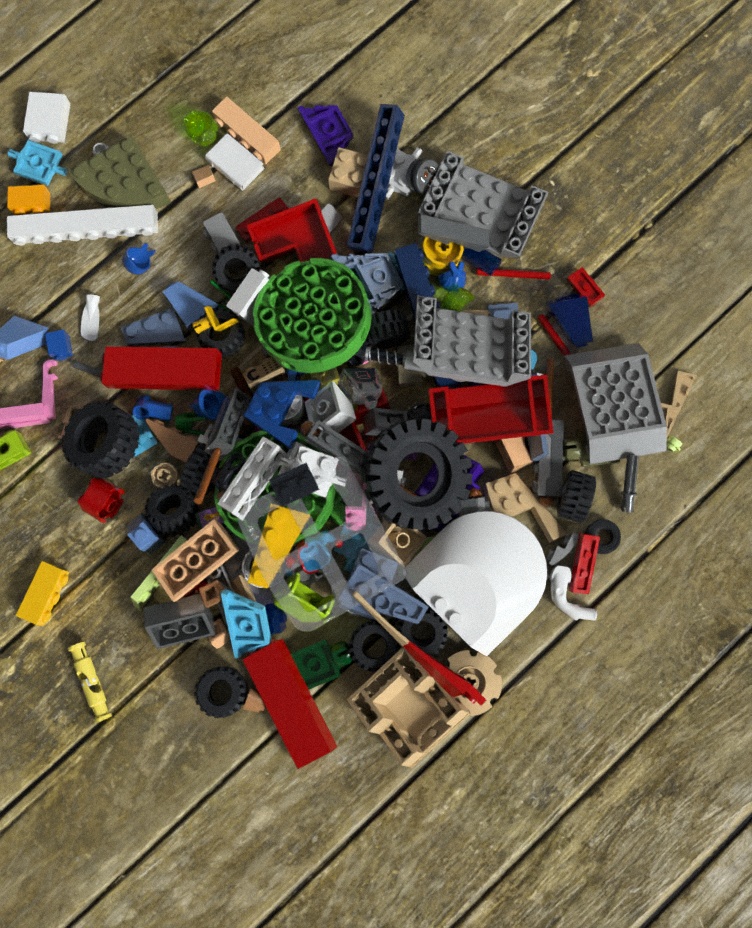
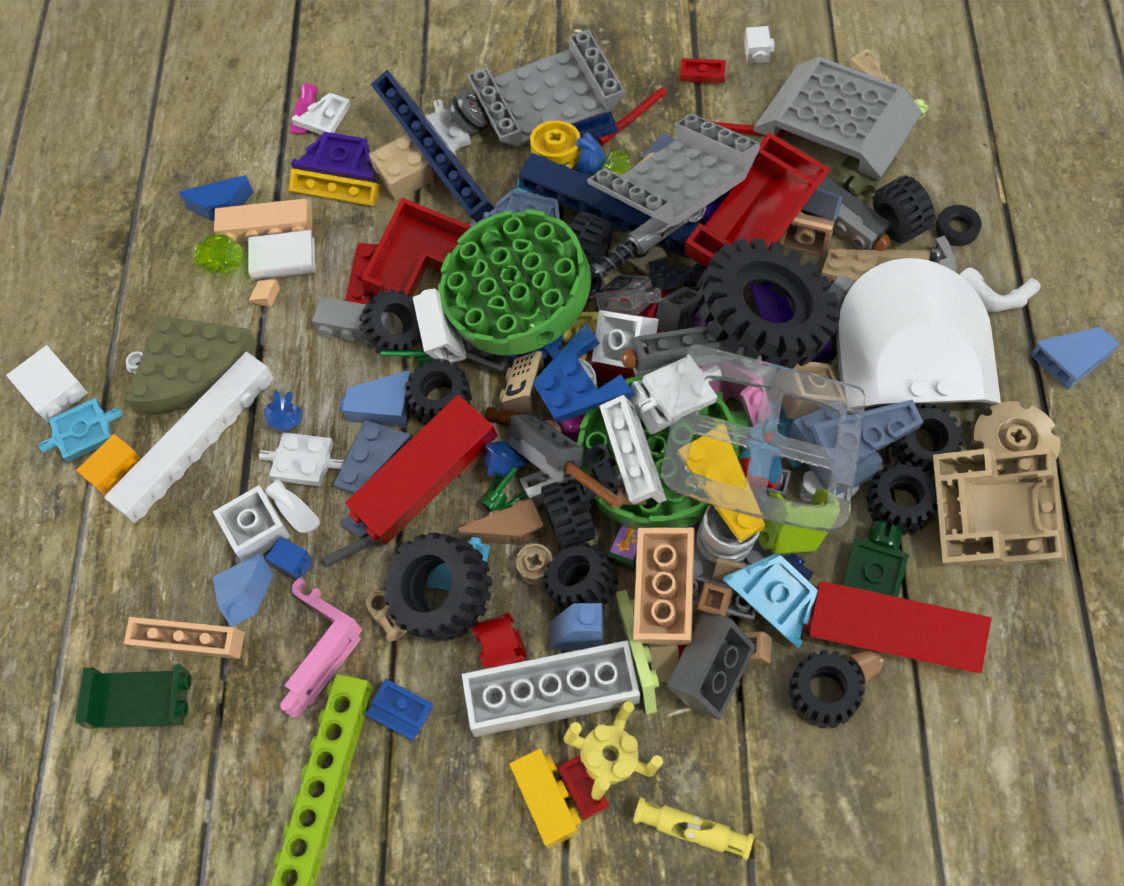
camera: 45 degrees left, 15 degrees down
blue piece [133,395,173,421] -> none
yellow bracket [192,306,239,334] -> none
black plate [269,462,319,507] -> none
red plate [352,591,487,706] -> none
dark grey slope [418,215,490,252] -> none
clear blue slope [545,294,593,347] -> none
red plate [568,533,600,594] -> none
dark grey axle [621,454,639,513] -> none
none -> blue slope [179,175,253,221]
none -> white brick [213,485,291,562]
none -> white plate [259,432,345,487]
none -> yellow slope [288,169,382,207]
none -> dark pink piece [290,83,318,134]
none -> white wing [291,93,351,135]
none -> blue plate [365,679,434,742]
none -> white brick [462,640,640,737]
none -> red plate [557,755,610,821]
none -> light yellow plate [564,701,663,800]
none -> black piece [649,257,696,290]
none -> white brick [744,26,774,64]
none -> medium blue slope [1030,327,1120,390]

